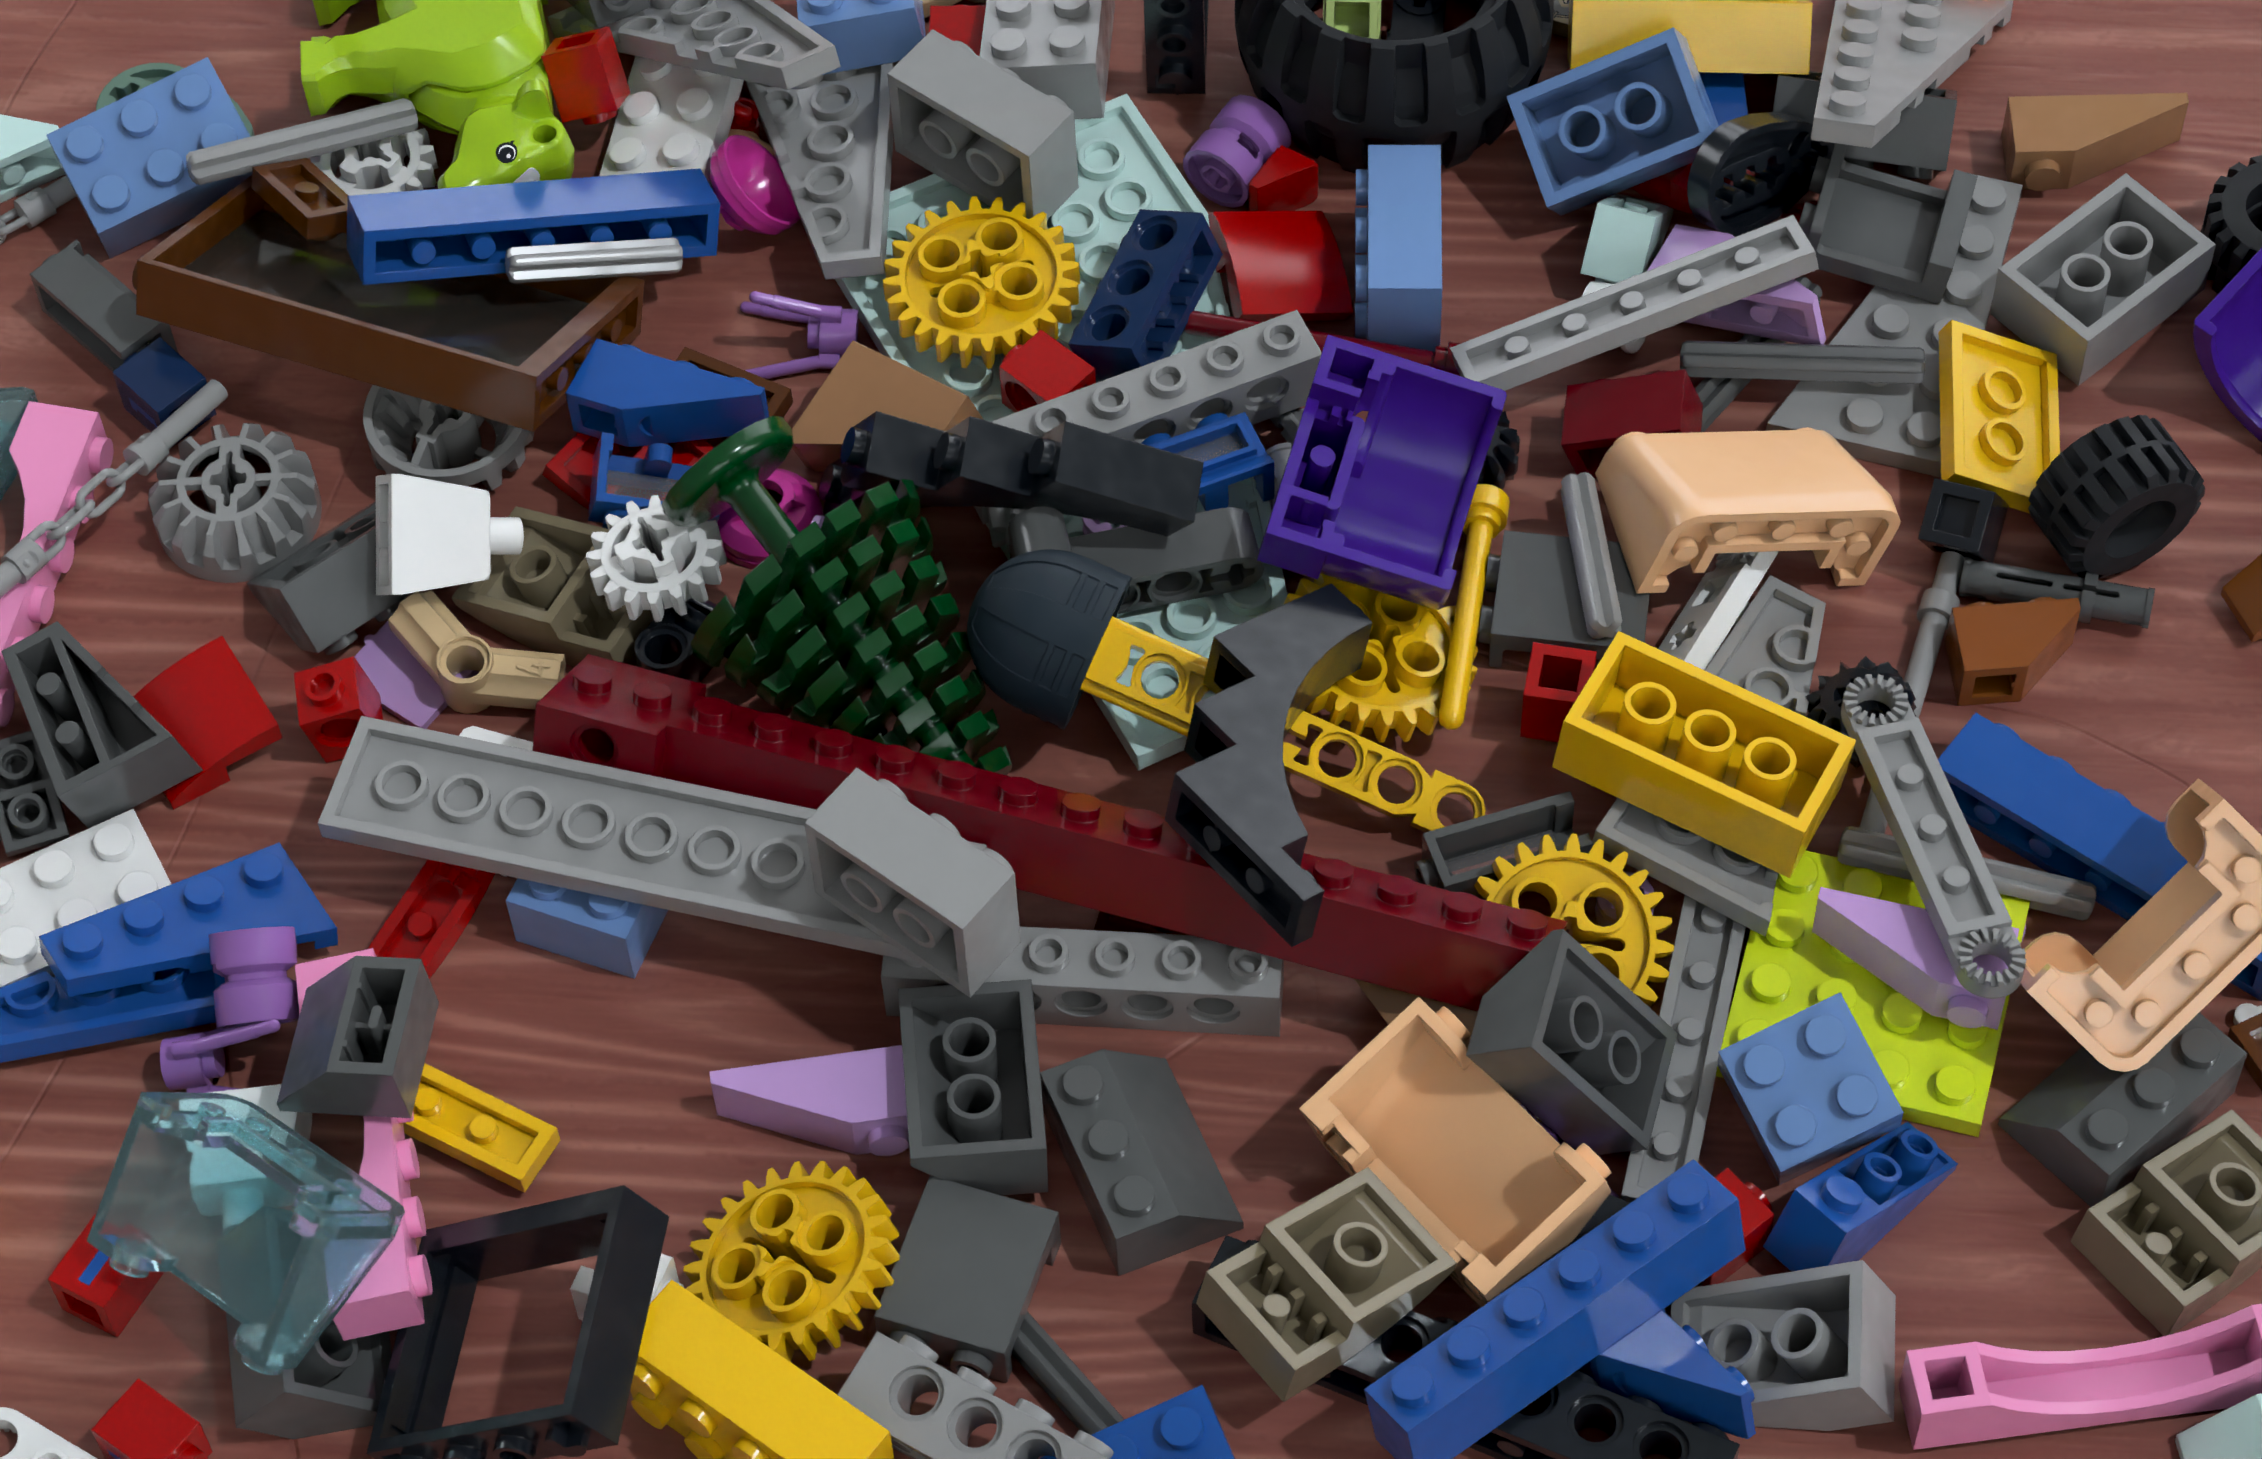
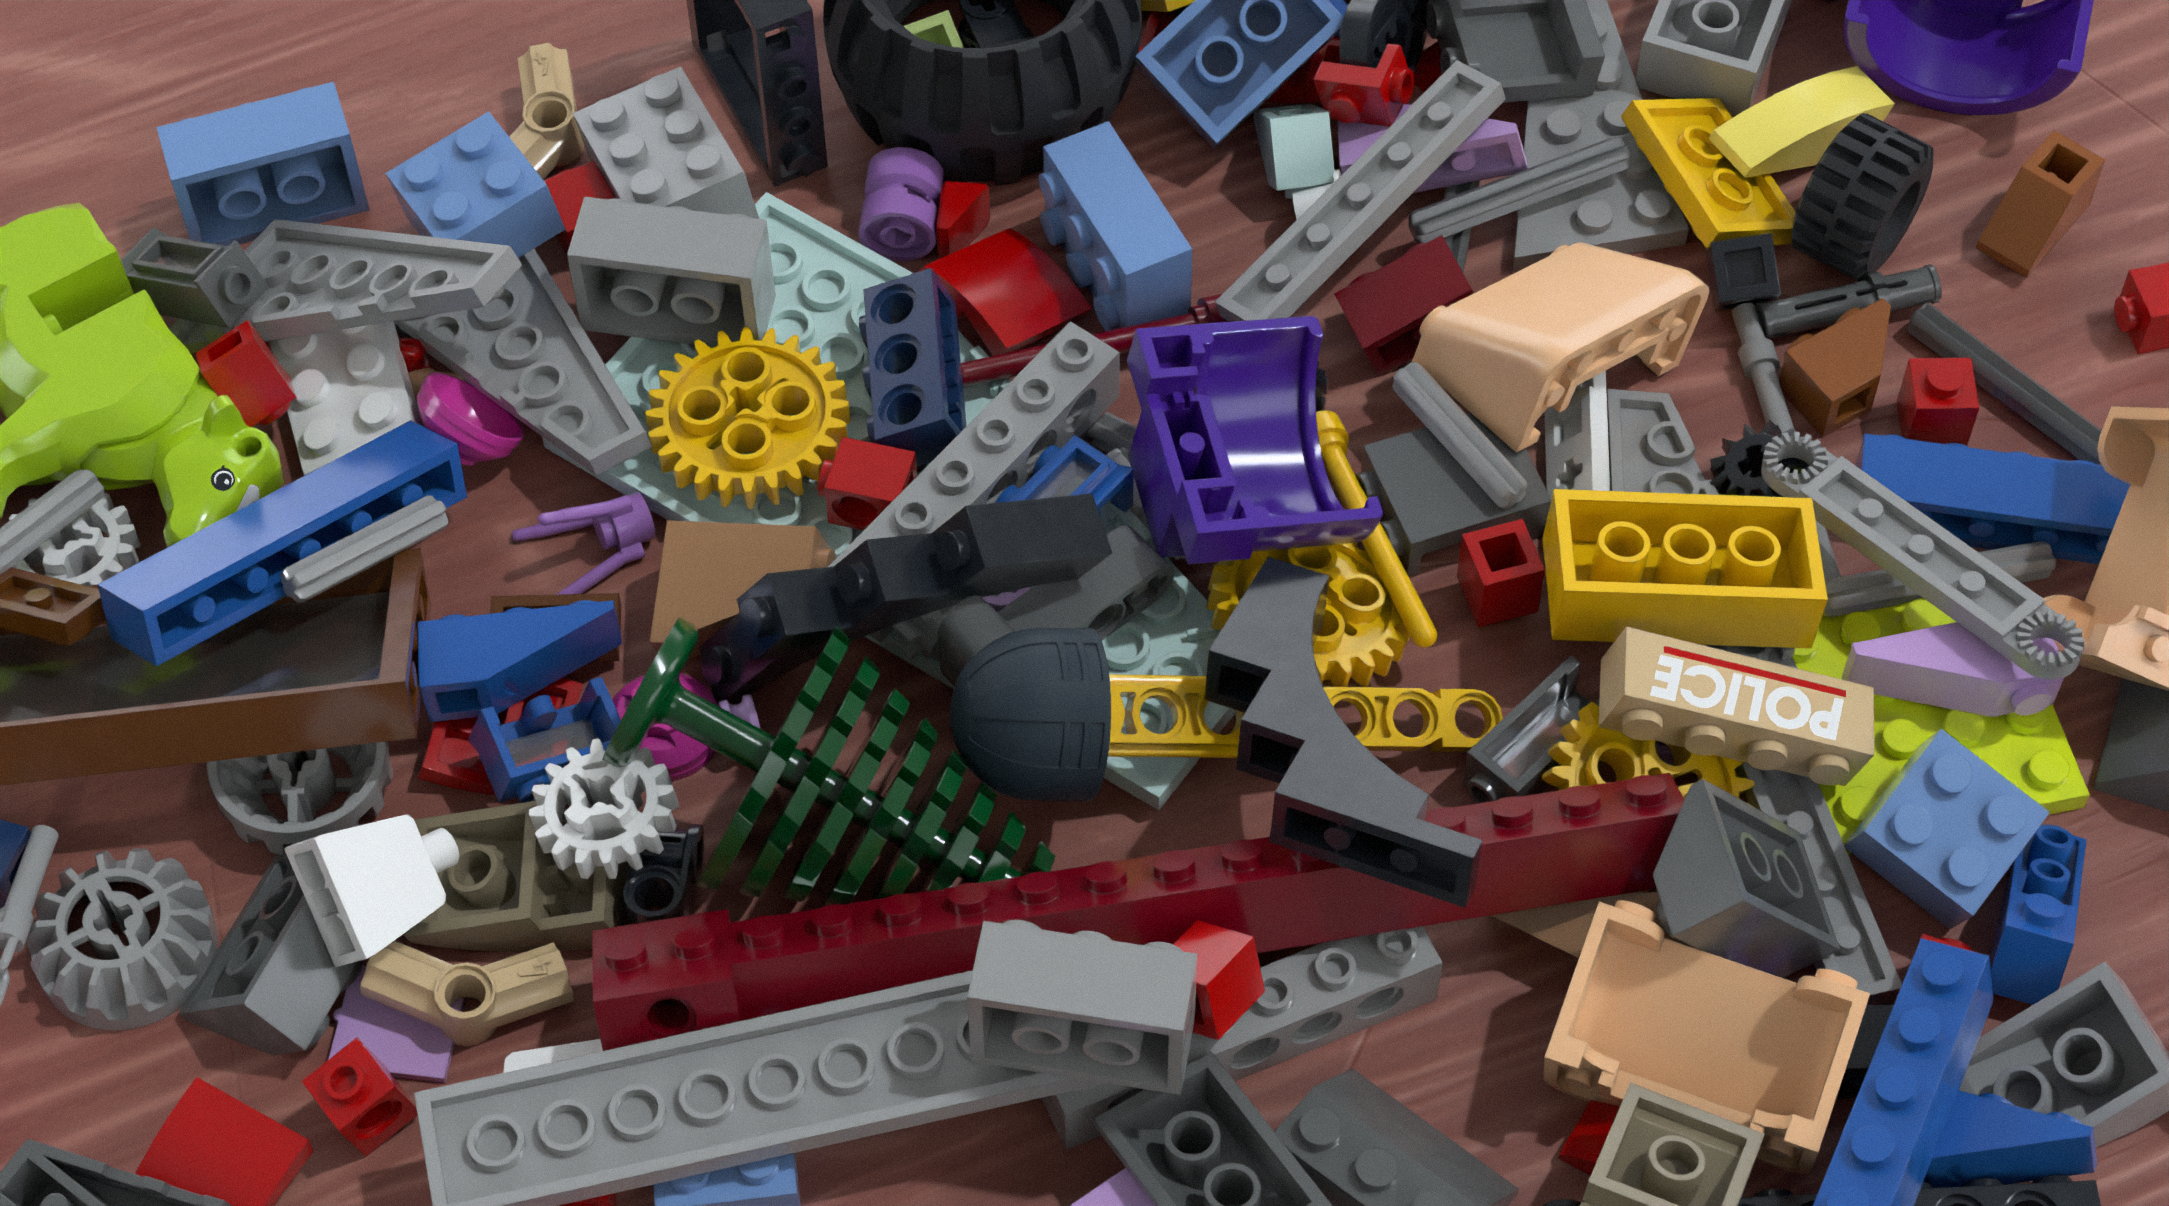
camera: 30 degrees left, 0 degrees up
none -> red brick [1173,920,1265,1040]
none -> red bracket [1313,44,1414,127]
none -> tan brick [1599,627,1874,786]
none -> light yellow slope [1709,66,1895,178]
none -> red brick [1897,358,1979,446]
none -> dark grey axle [1907,303,2102,465]

